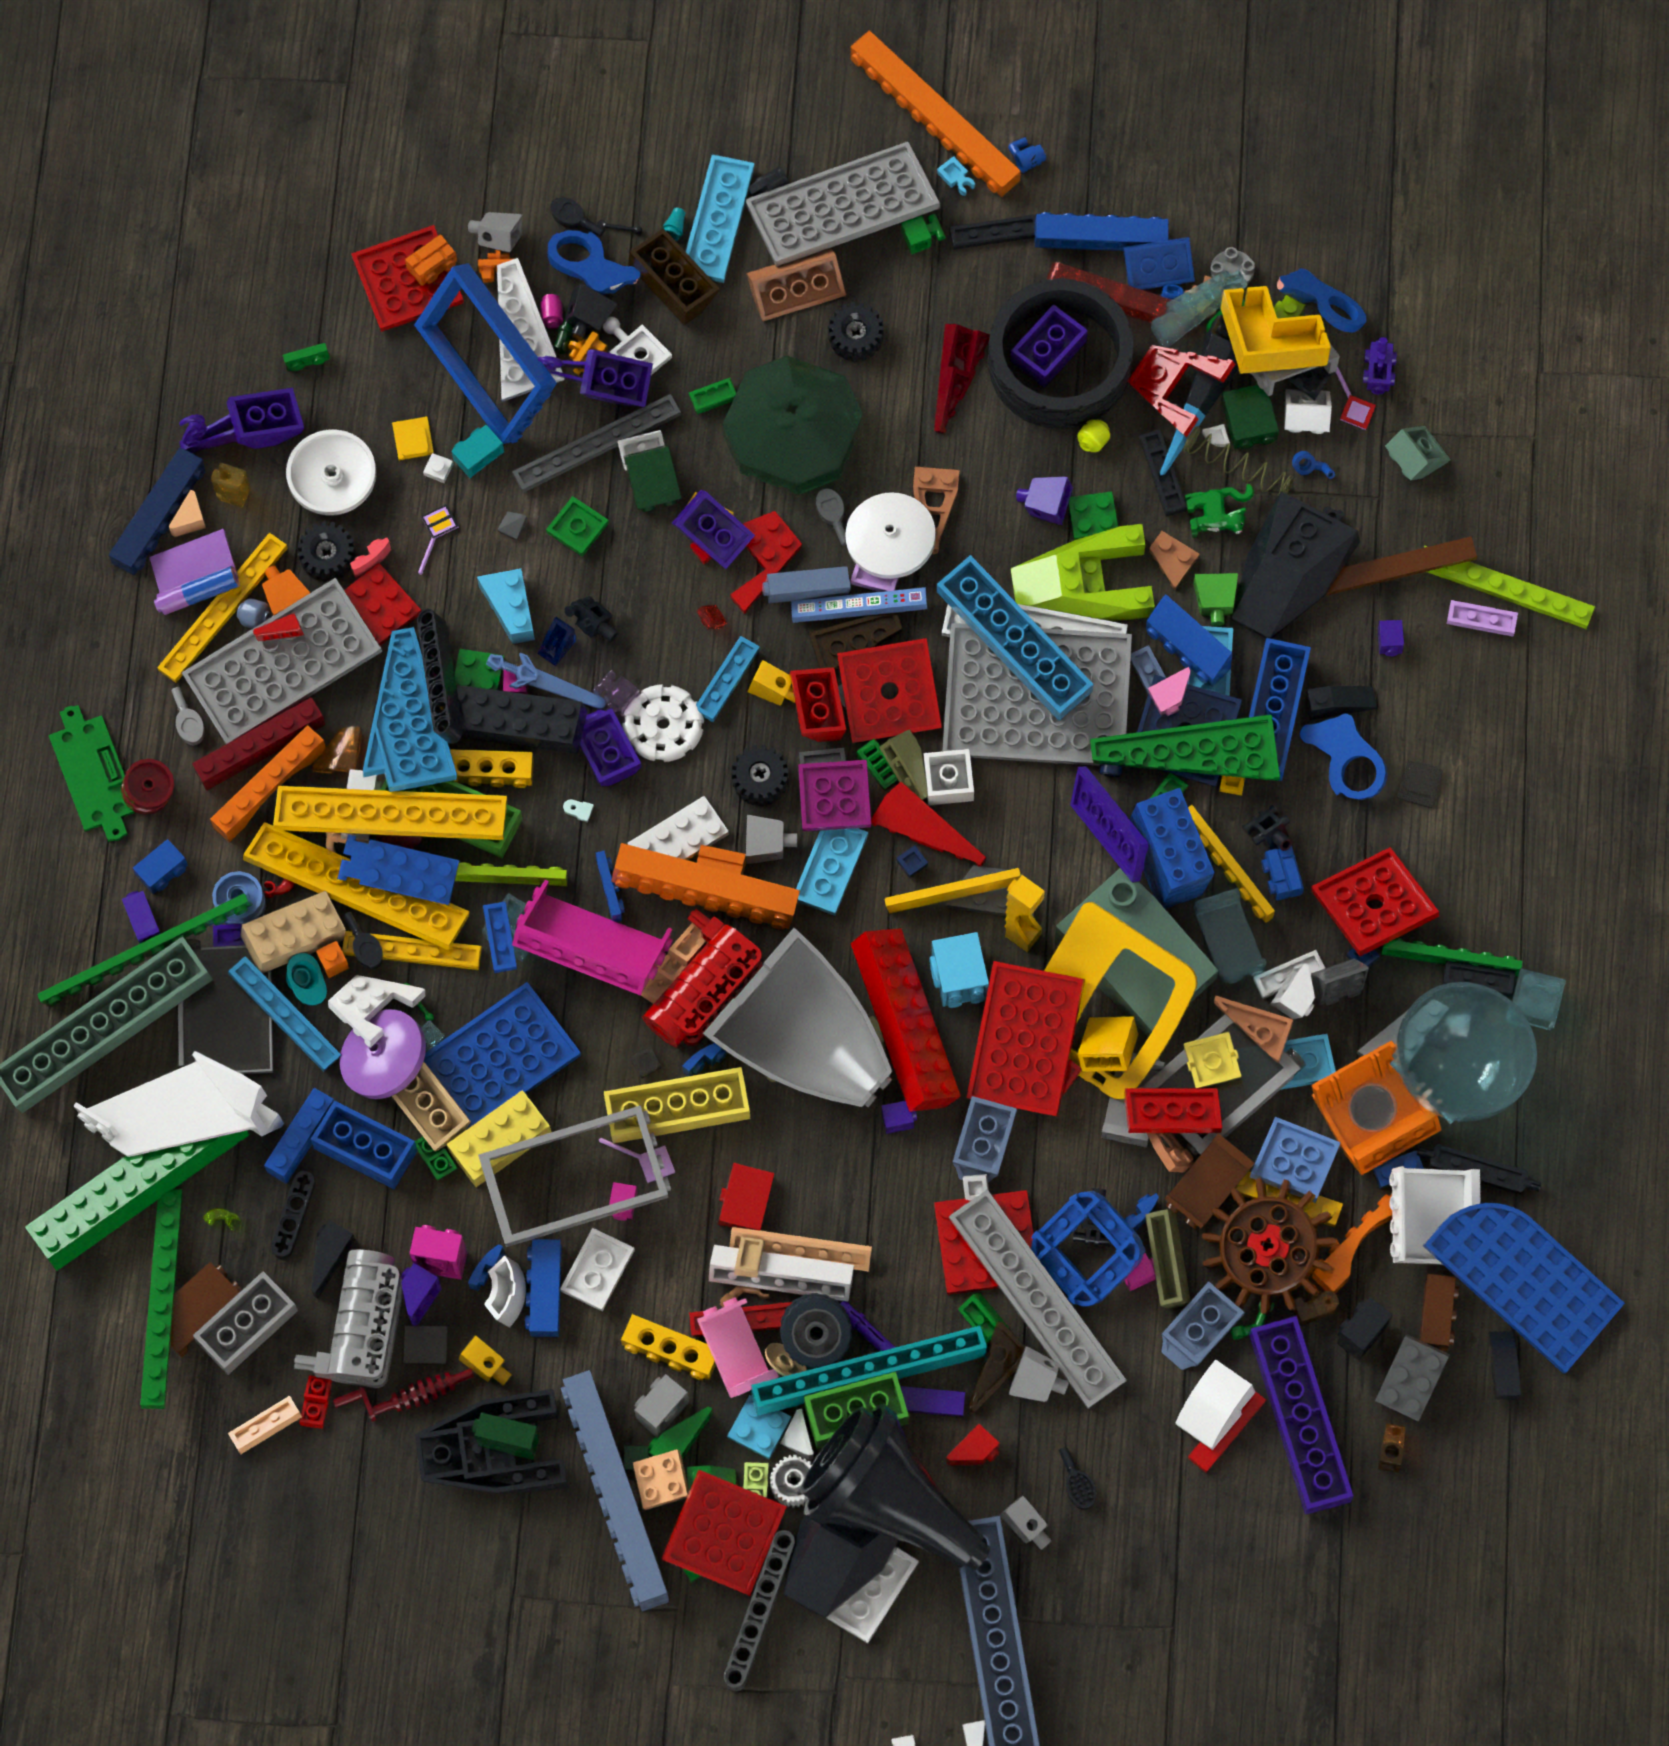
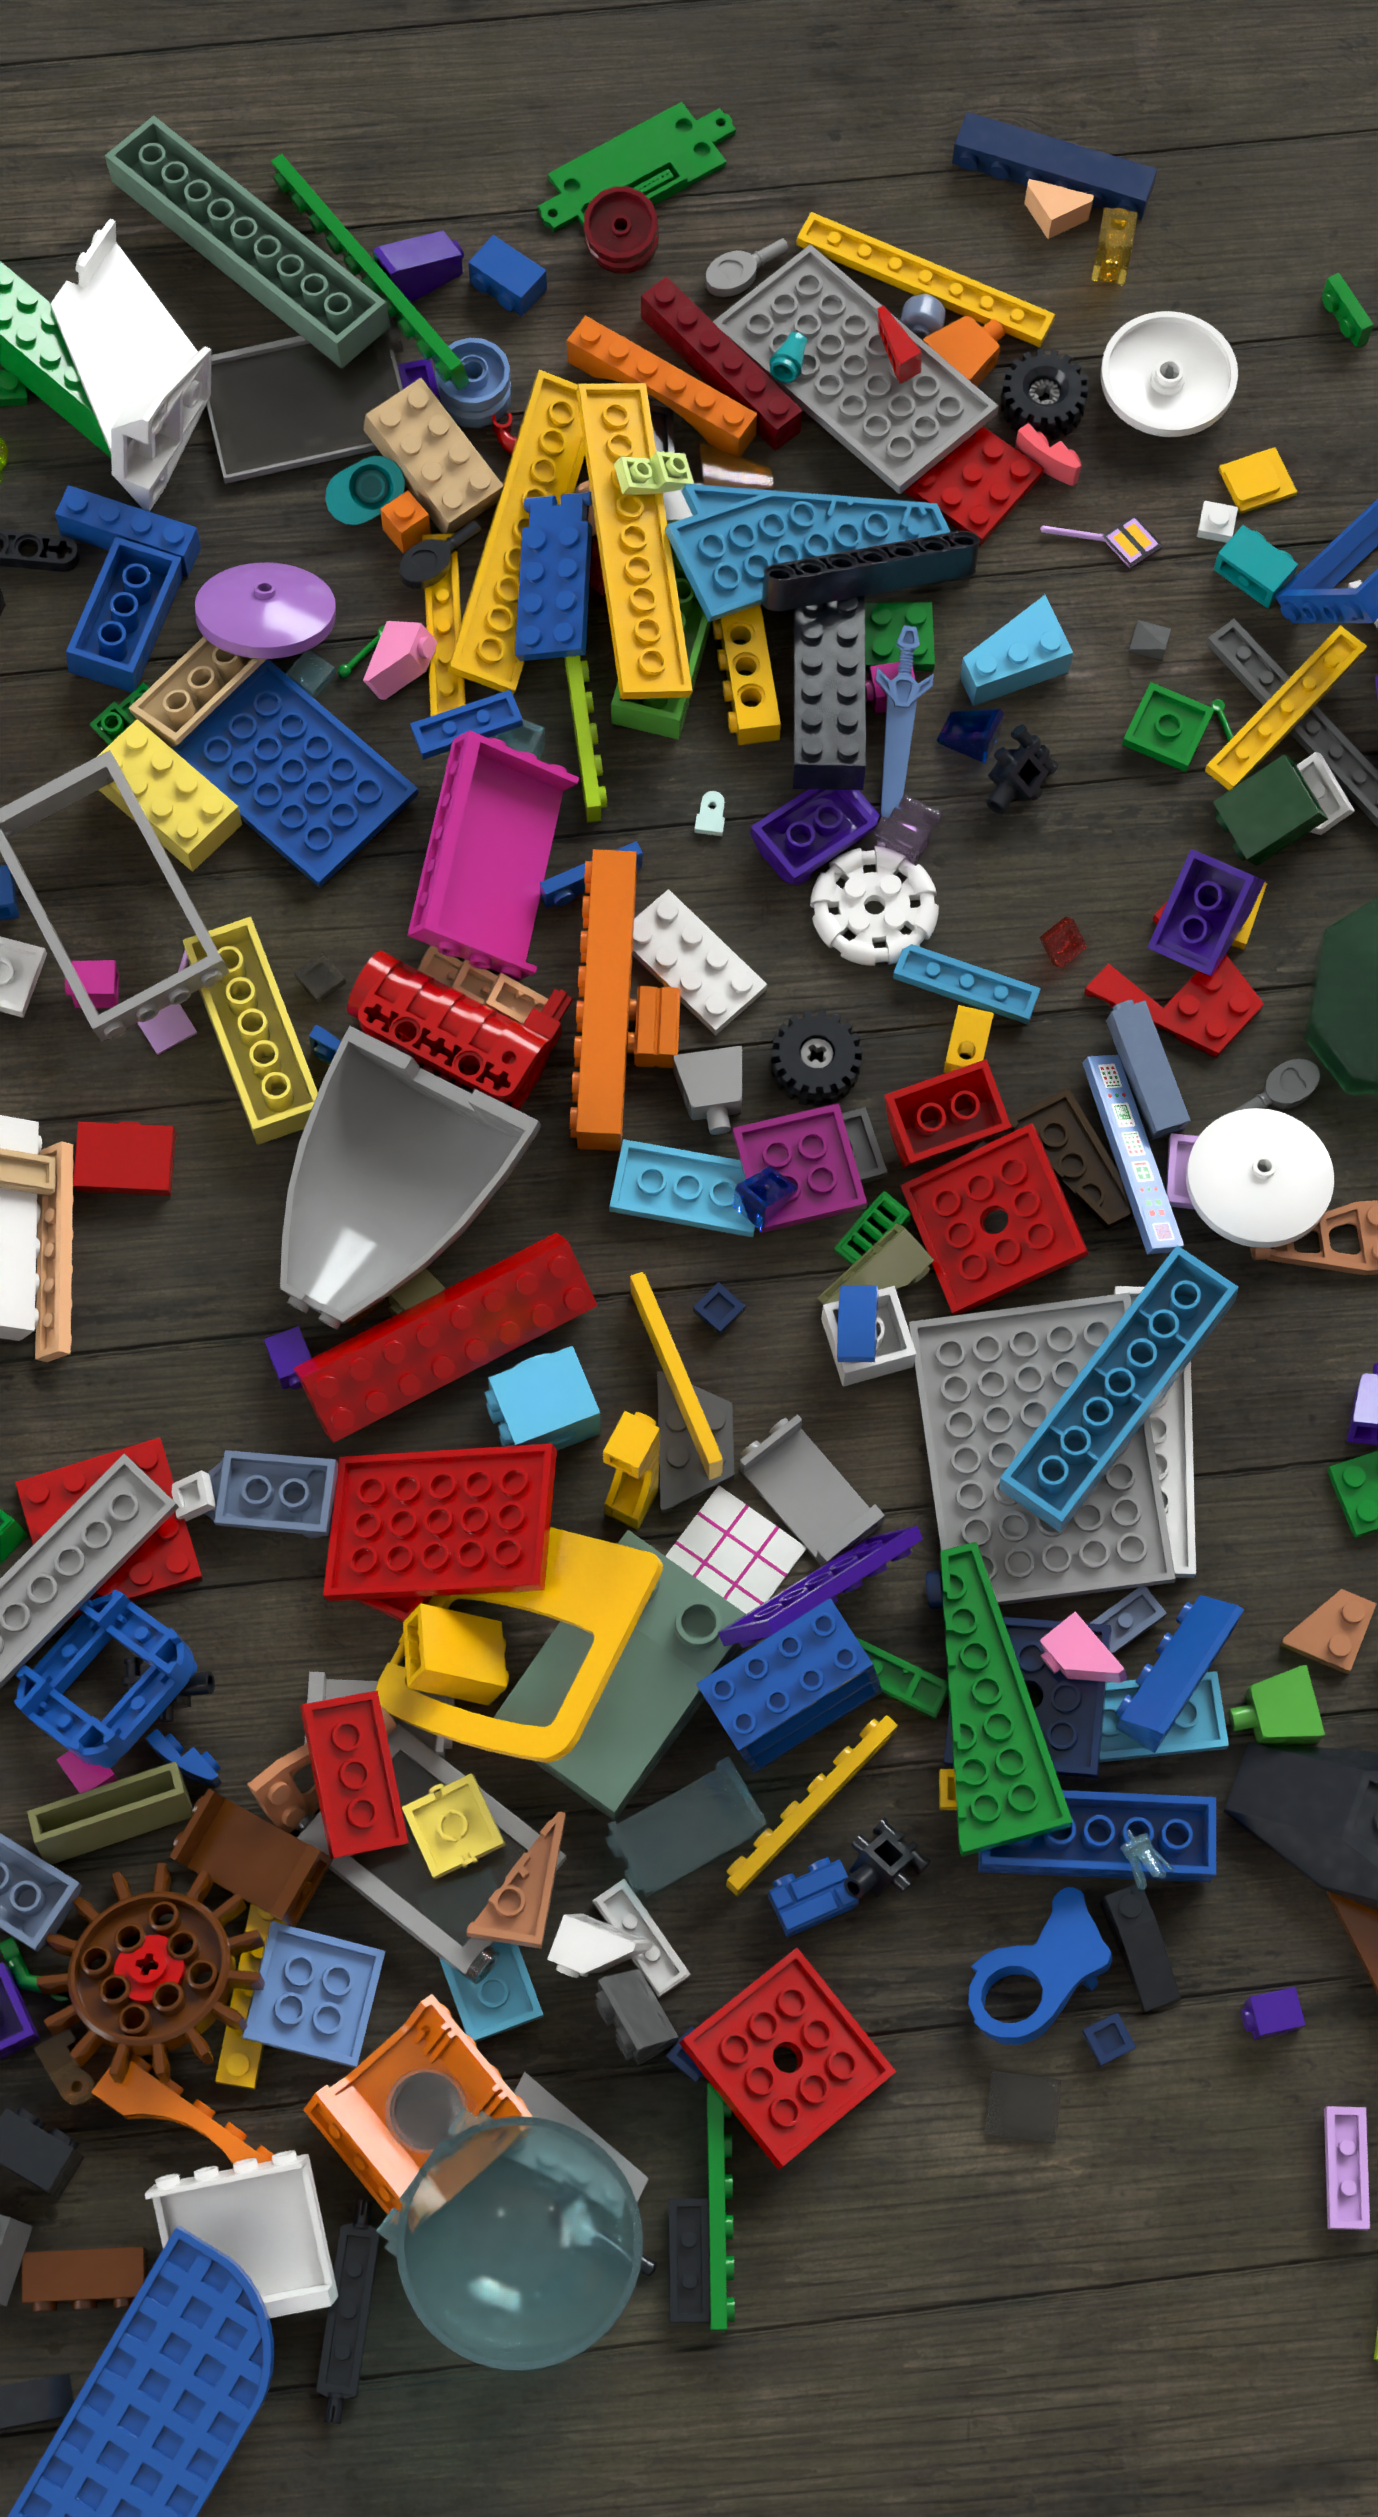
camera: 75 degrees right, 0 degrees up
medium lavender door [150,529,240,615] -> none
dark purple slope [179,388,304,453] -> none
dark azure plate [228,956,341,1072] -> none
white wing [328,975,425,1047] -> none
red wedge [871,782,986,867] -> none
lime wedge [1011,524,1155,622] -> none
blue plate [1373,1150,1424,1189] -> none
clear light blue brick [1507,968,1566,1031] -> none
none -> bright pink slope [363,621,437,700]
none -> yellowish green slope [614,451,694,495]
none -> white piece [666,1486,807,1614]
none -> clear blue slope [733,1165,798,1230]
none -> light grey panel [739,1414,885,1567]
none -> teal cone [769,332,807,383]
none -> blue slope [837,1286,879,1362]
none -> dark blue plate [1082,2012,1136,2067]
none -> clear light blue piece [1120,1830,1174,1890]
none -> yellow plate [1205,625,1367,791]
none -> green hinge [1211,699,1234,742]

